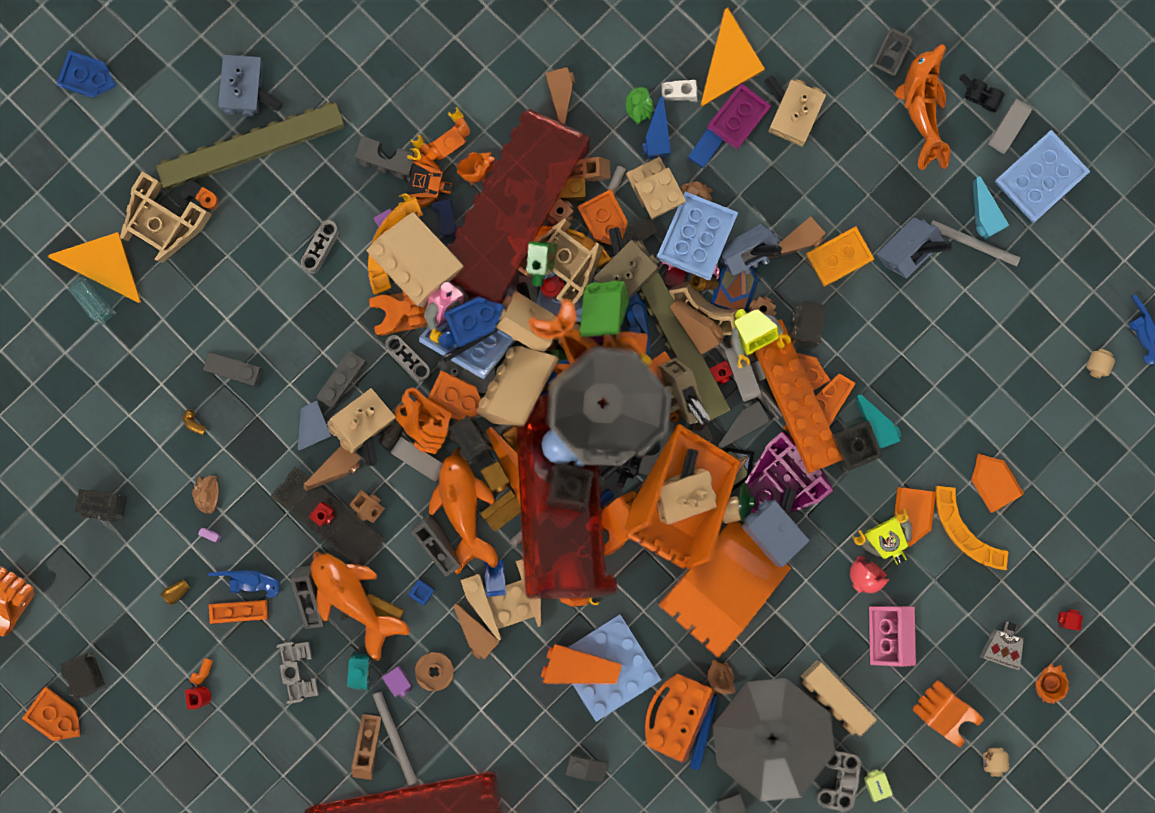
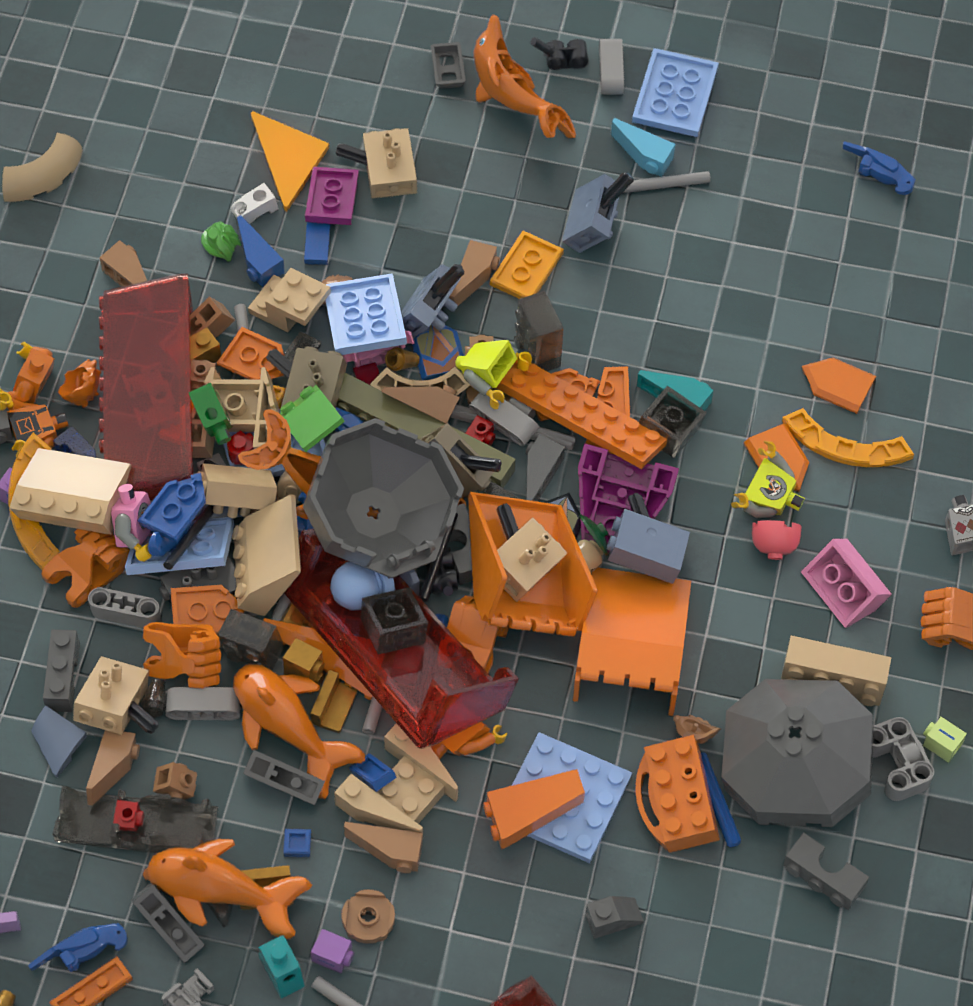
camera: 35 degrees left, 25 degrees down
tan head [1086,349,1115,379] -> none

